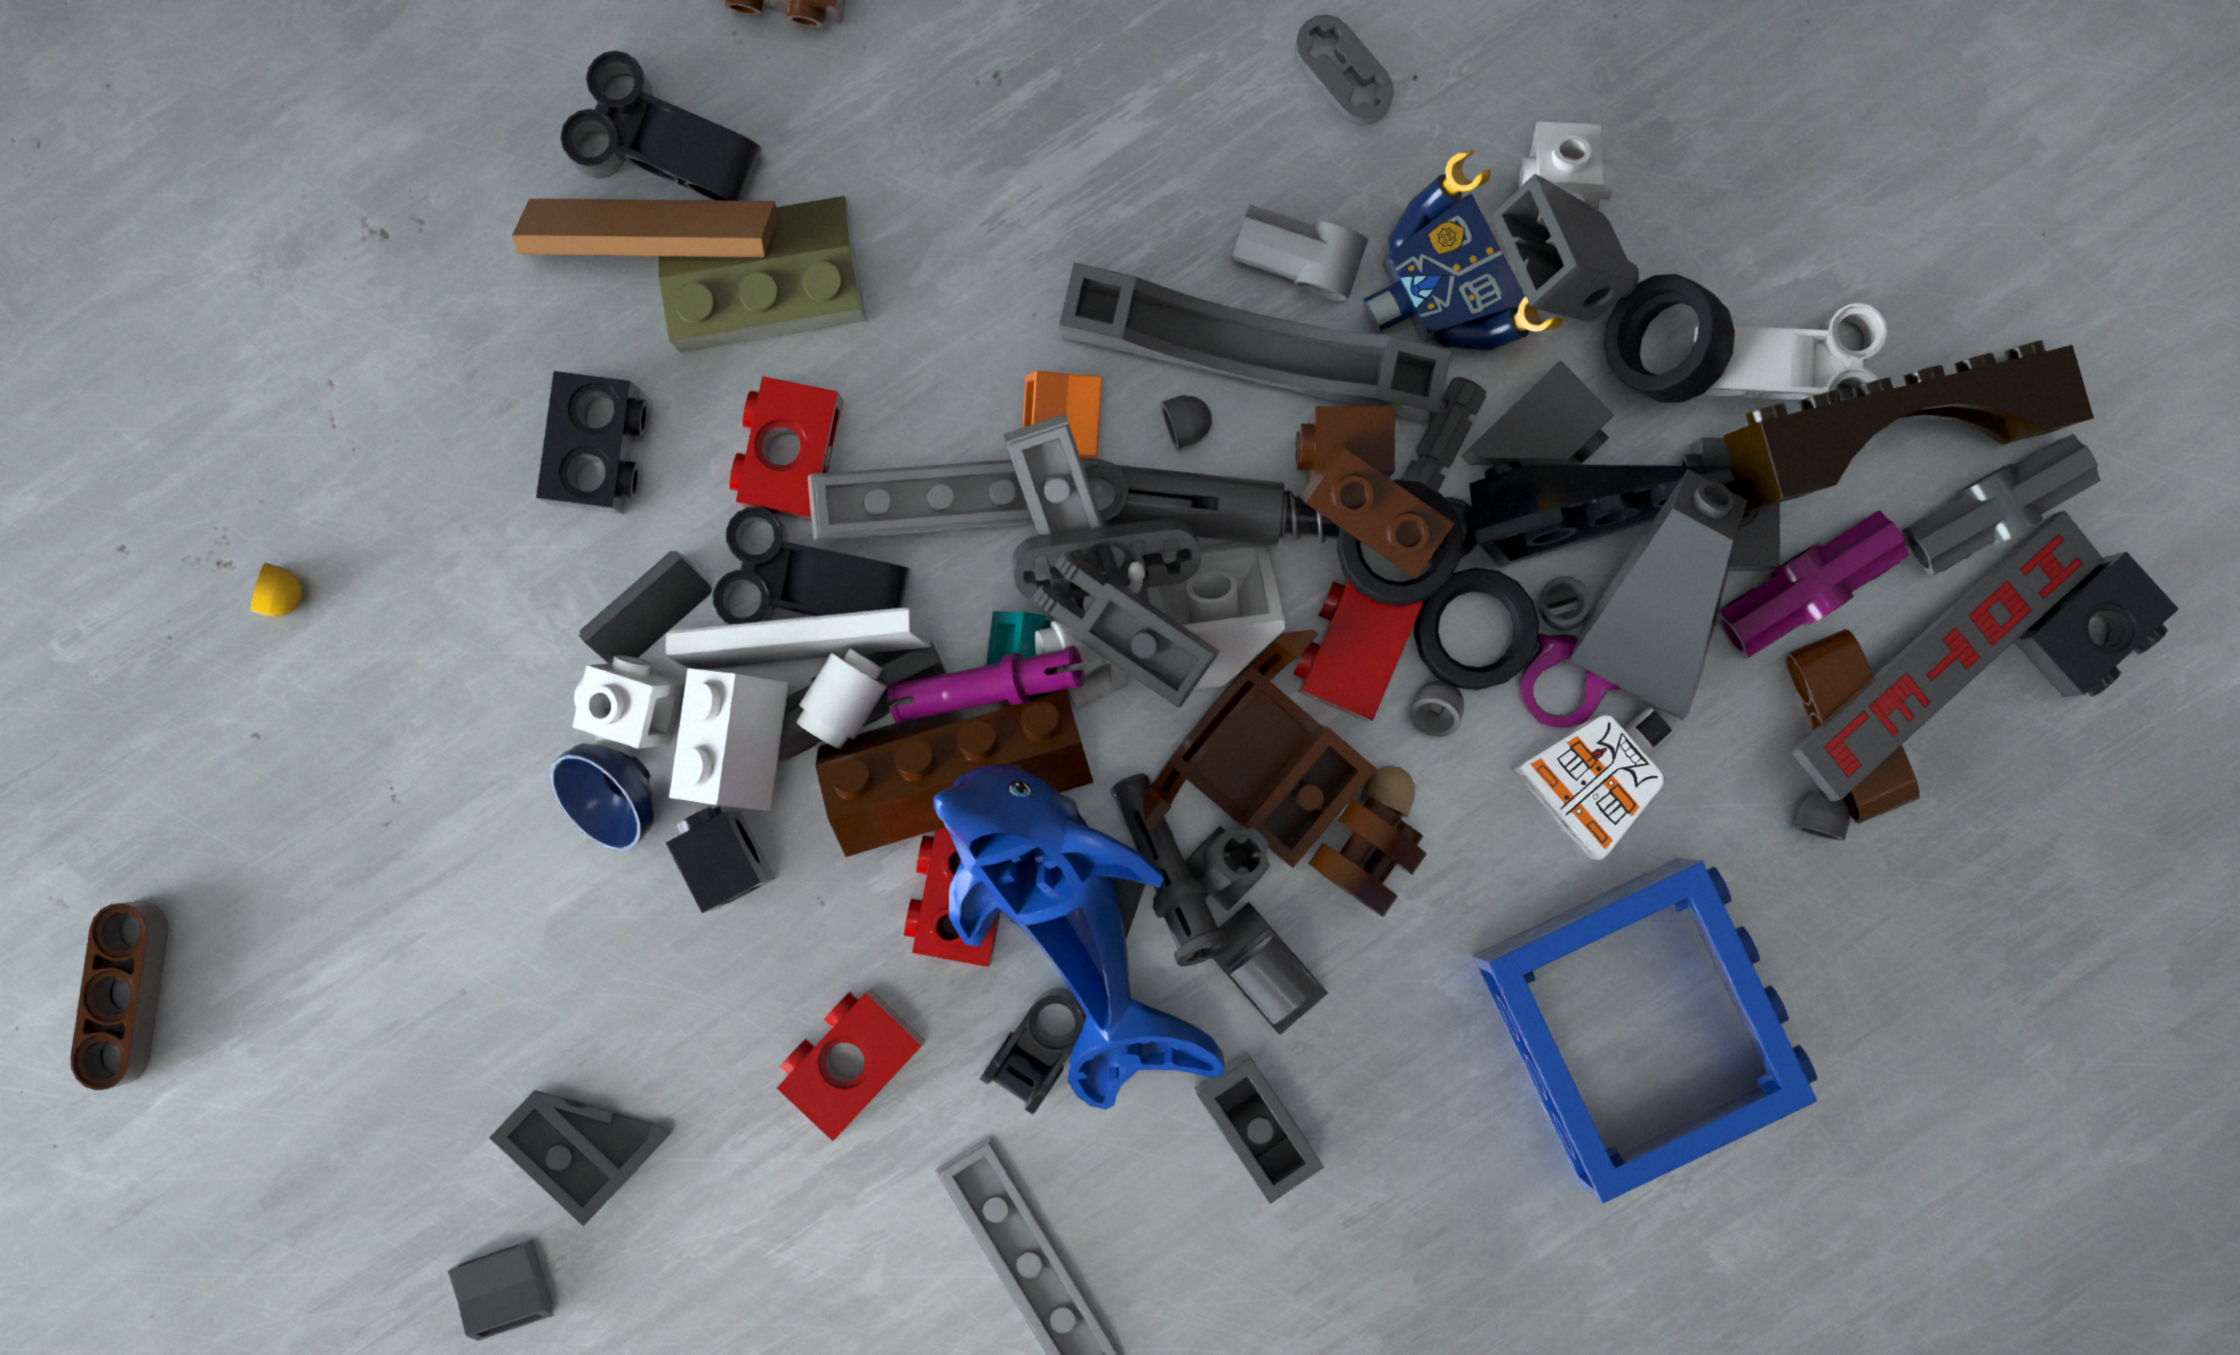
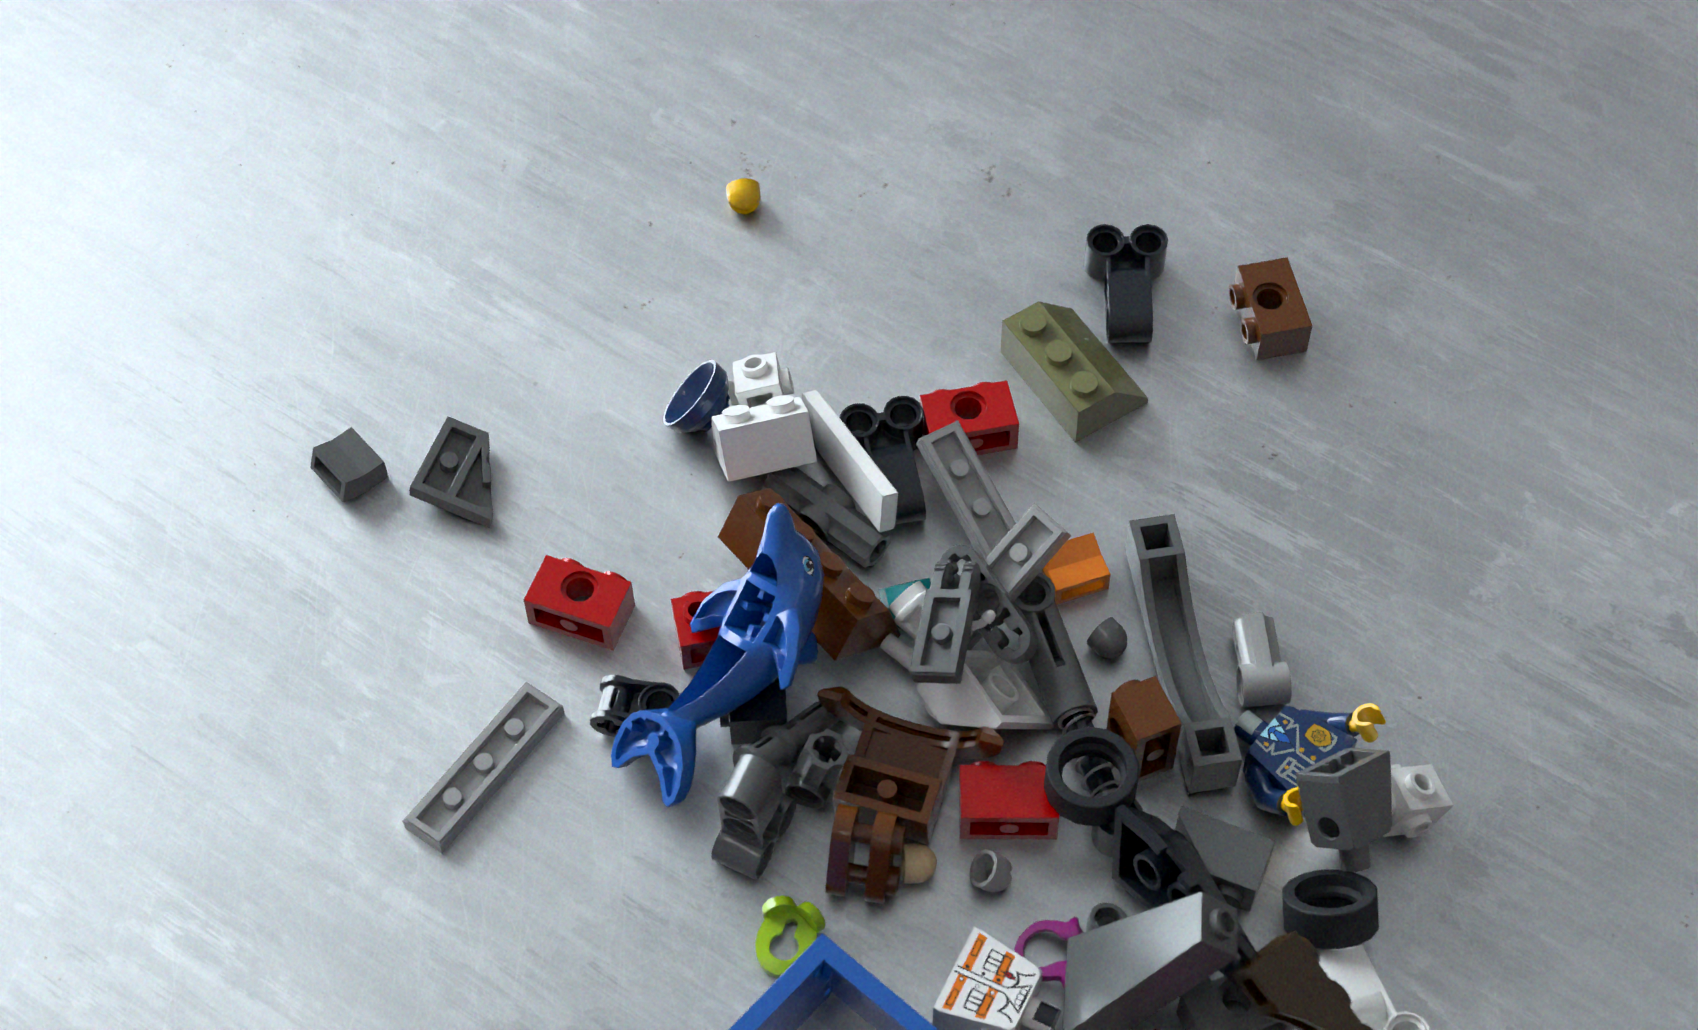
camera: 70 degrees right, 30 degrees down
reddish brown beam [70,901,168,1090] -> none
medium nougat tile [512,199,778,258] -> none
black brick [536,371,648,514] -> none
dark grey slope [578,550,712,663] -> none
black brick [666,806,776,913] -> none
white brick [796,648,887,750] -> none
magenta pin [887,646,1084,724] -> none
dark grey brick [1195,1052,1324,1204] -> none
dark grey beam [1295,14,1394,126] -> none
reddish brown brick [1299,443,1454,579] -> none
dark grey axle [1402,377,1486,492] -> none
black tyre [1414,567,1540,690] -> none
none -> lime piece [755,895,826,979]

